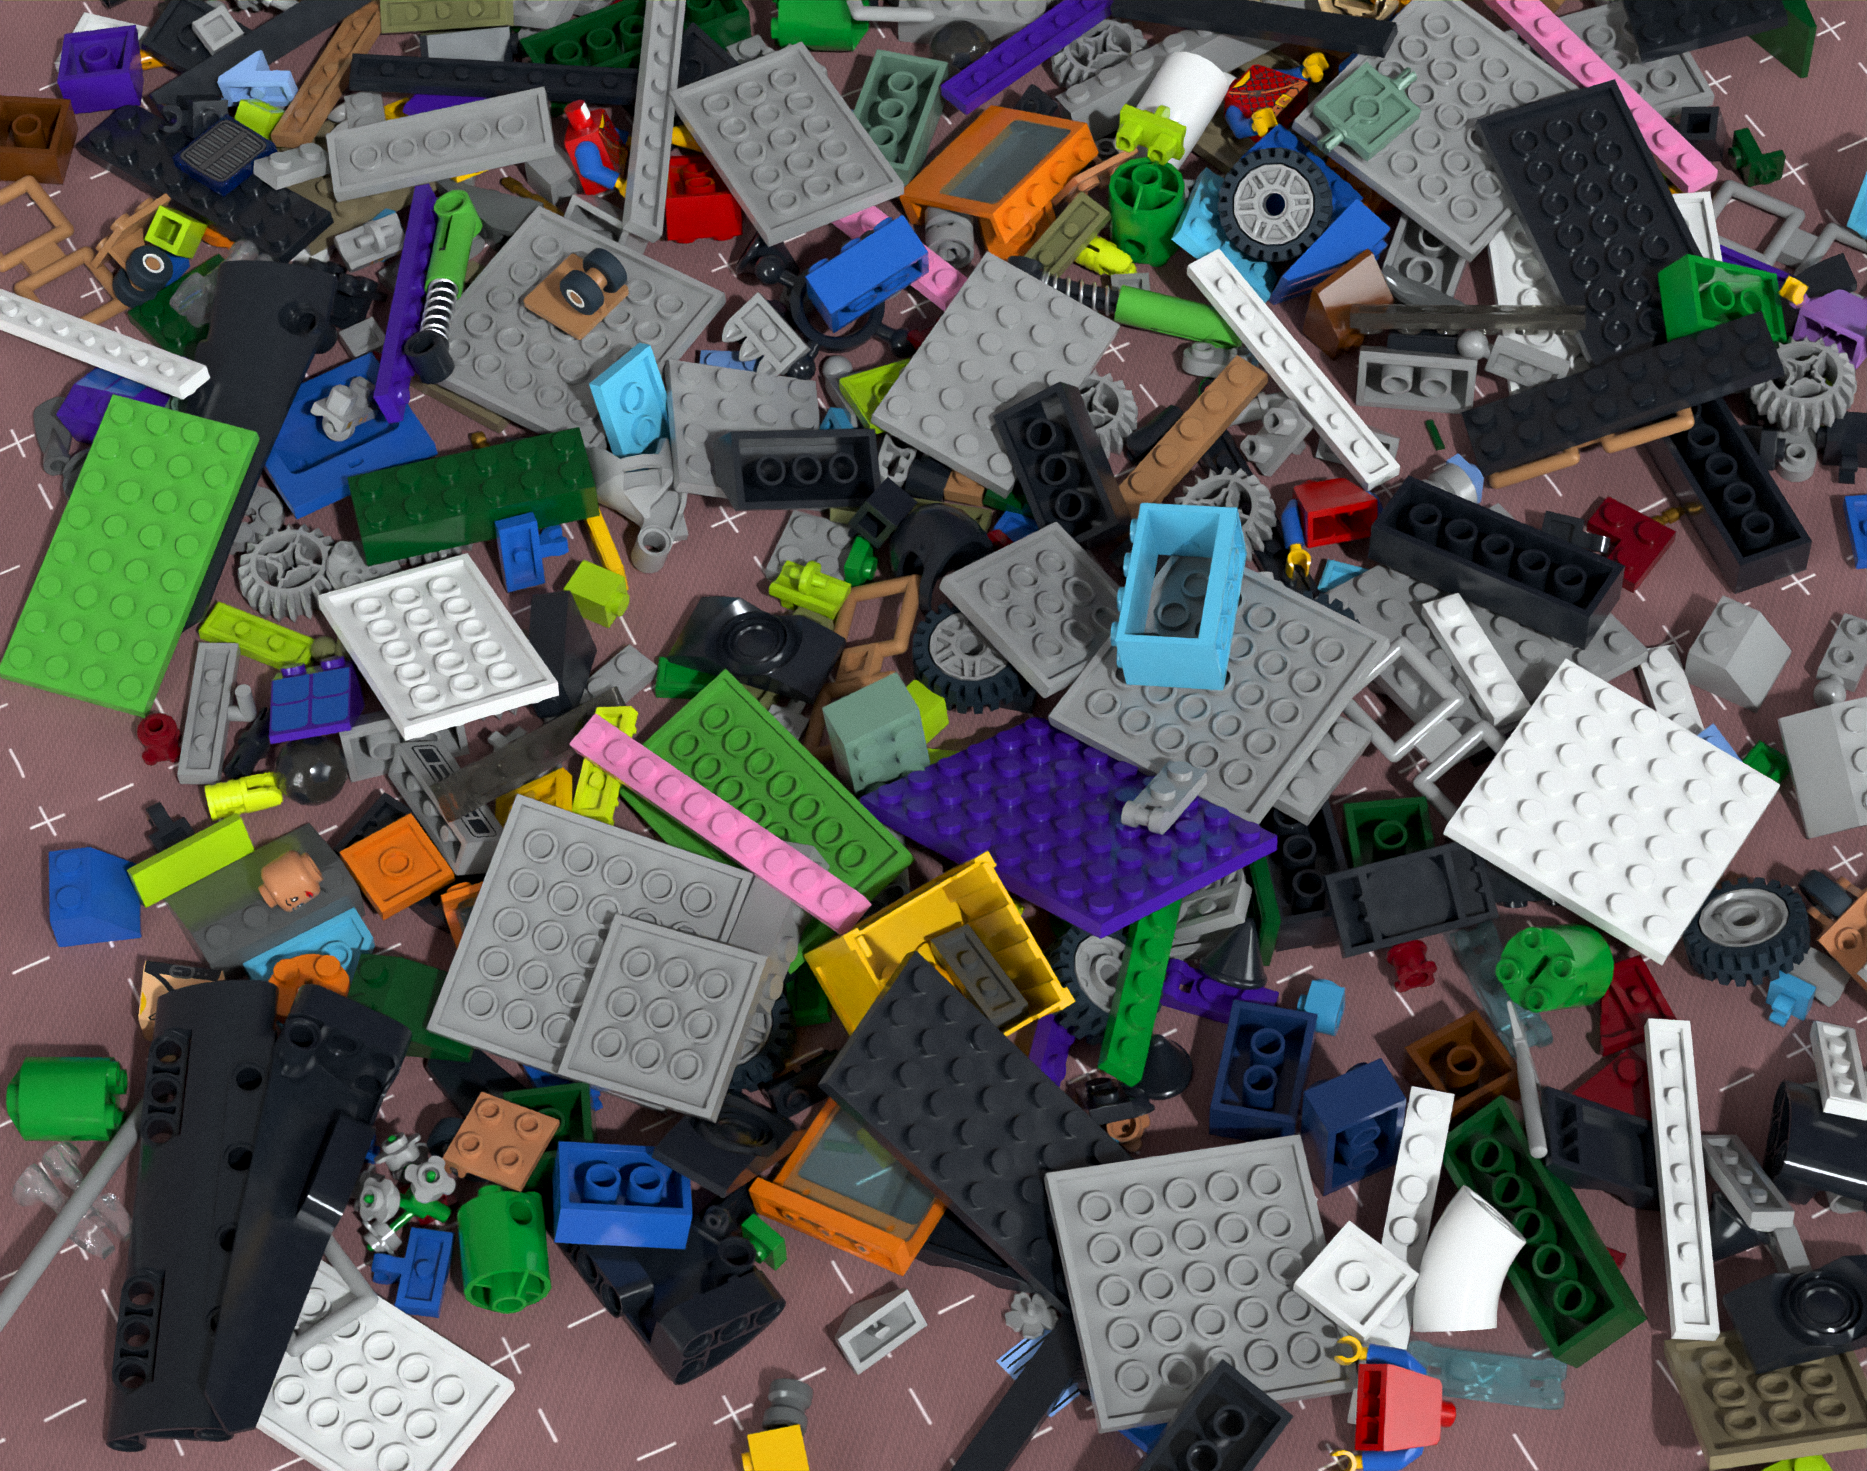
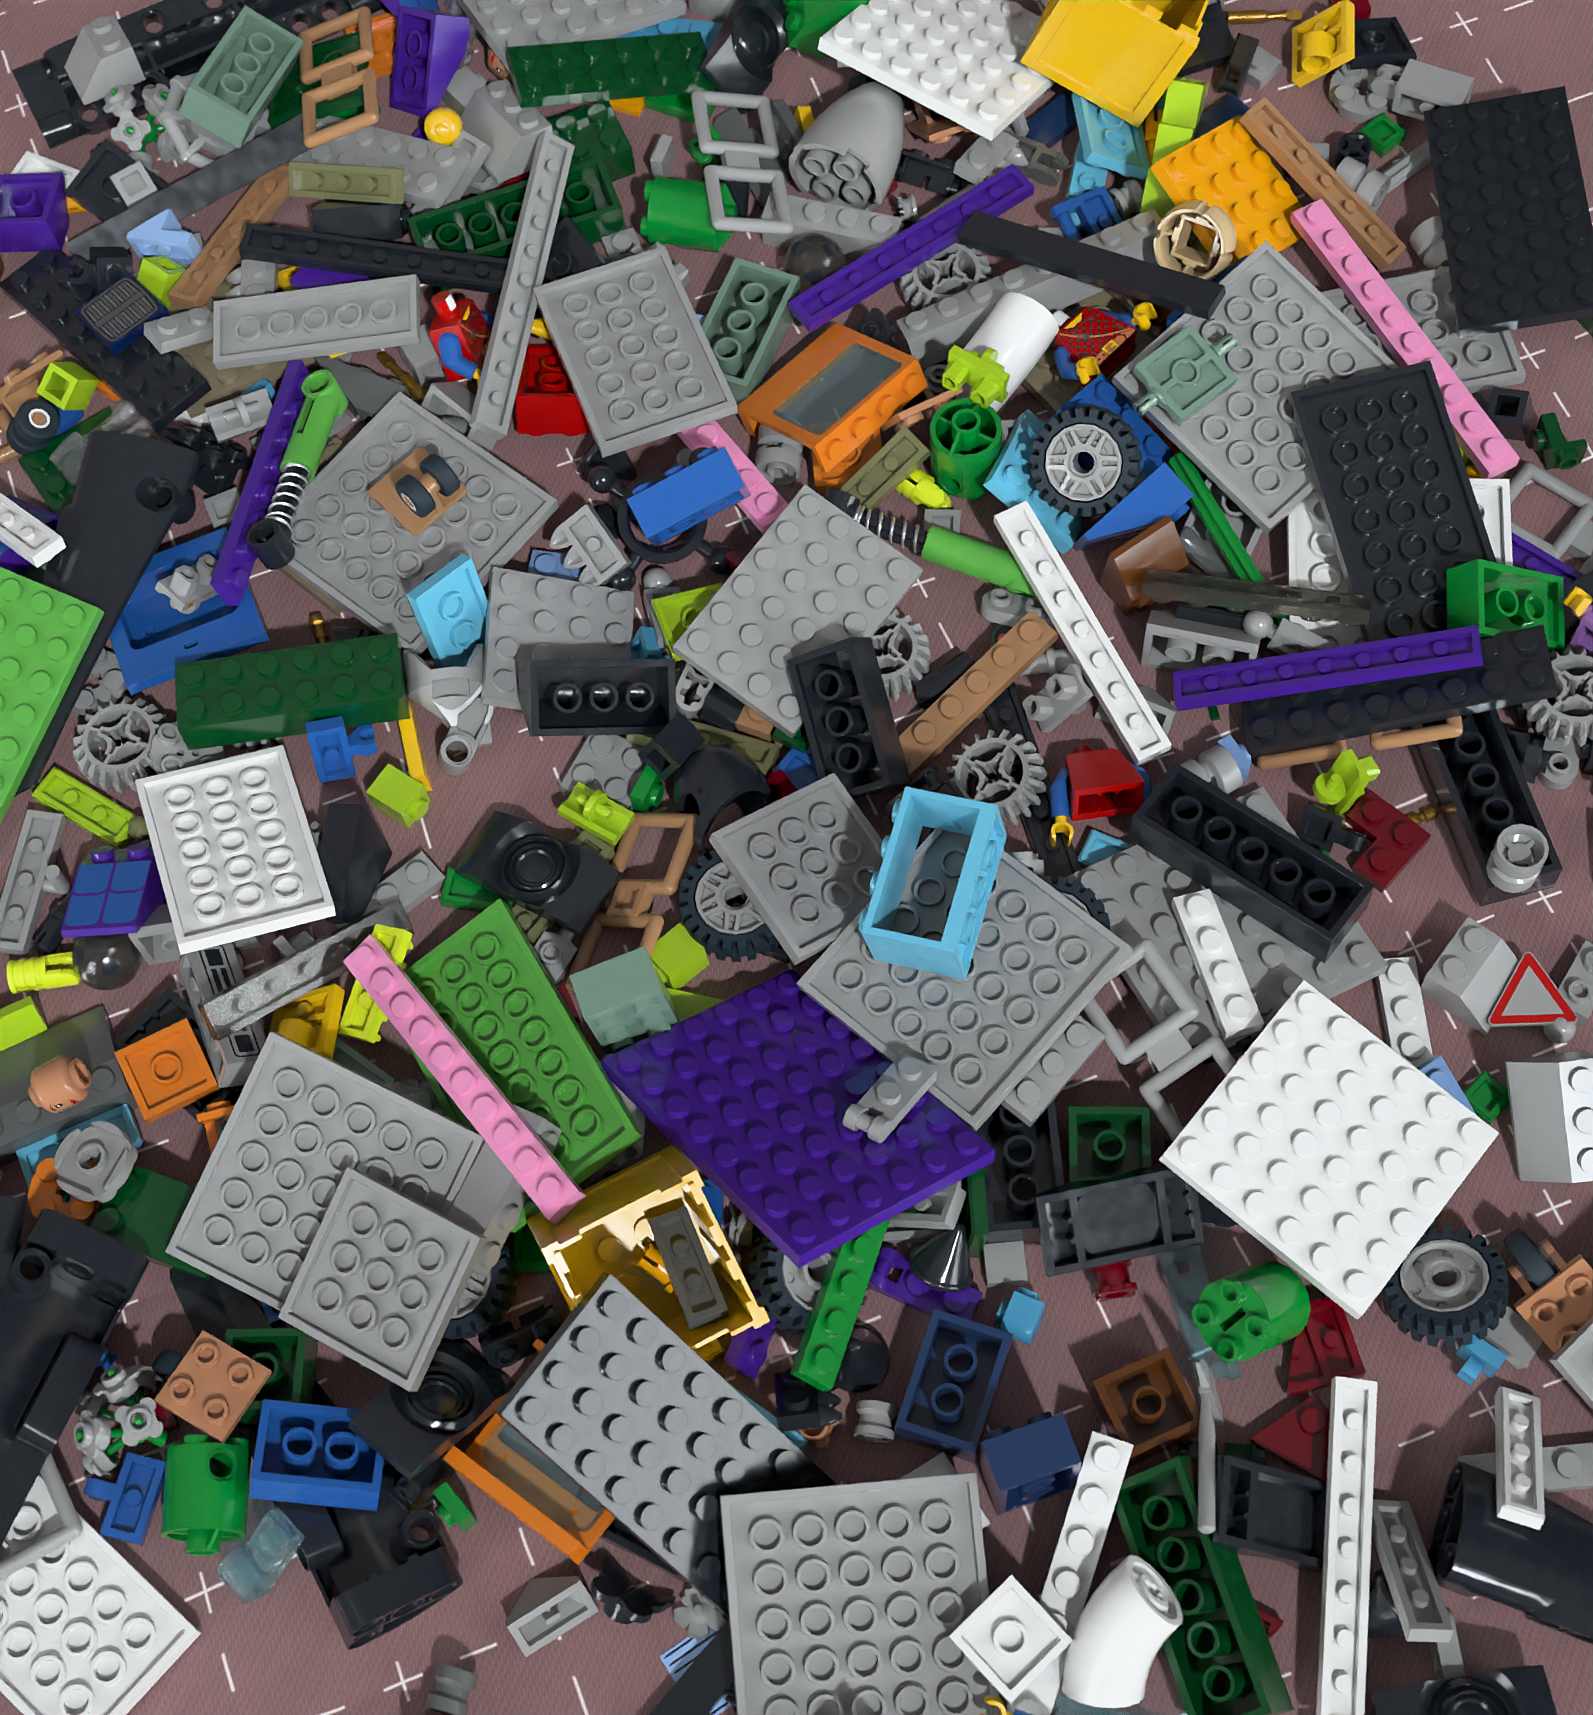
camera: 10 degrees right, 10 degrees up
none -> light grey plate [54,1121,138,1203]
none -> clear light blue plate [215,1507,305,1604]
none -> black animal [590,1555,676,1624]
none -> light grey wheel [853,1400,898,1443]
none -> light grey tile [983,1241,1028,1287]
none -> green axle [1168,452,1288,625]
none -> dark purple plate [1173,625,1484,711]
none -> lime hips [1313,749,1380,815]
none -> light grey wheel [1486,824,1549,893]
none -> piece [1488,952,1578,1027]

